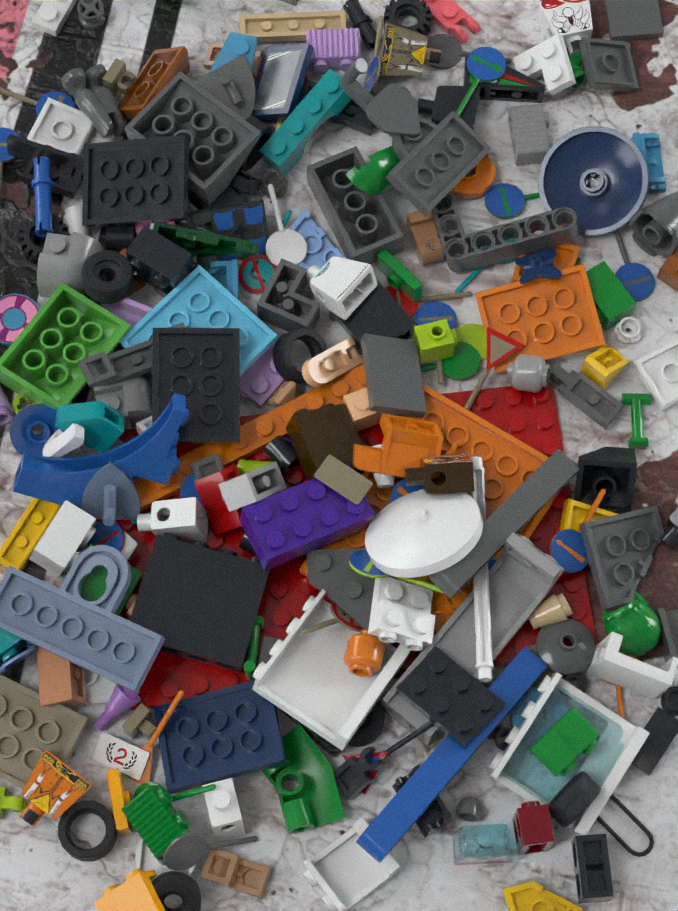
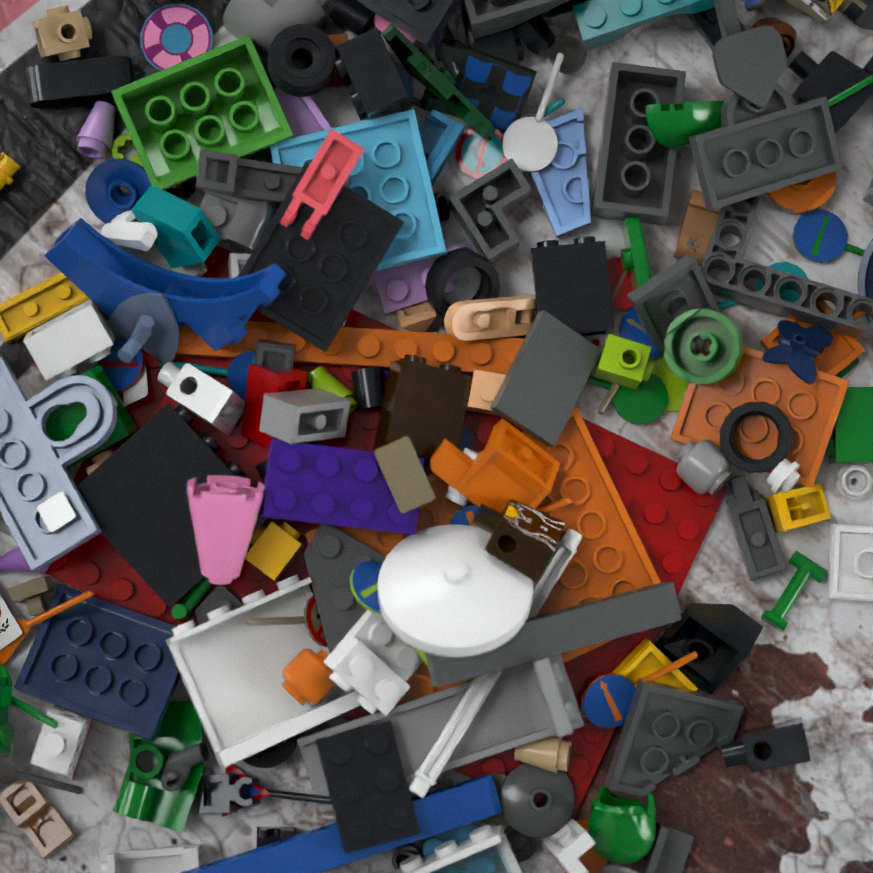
camera: 30 degrees right, 15 degrees up
white torso [306,256,378,320] -> none
piece [464,327,525,410] -> none
none -> white sticker [37,492,76,532]
none -> dark grey arm [161,742,209,792]
none -> bright pink cone [187,475,265,585]
none -> yellow brick [245,521,304,581]
none -> coral hinge [280,129,365,240]
none -> dark grey plate [627,254,721,353]
none -> green brick [664,308,744,385]
none -> black tyre [720,402,793,473]
none -> white plate [766,458,801,494]

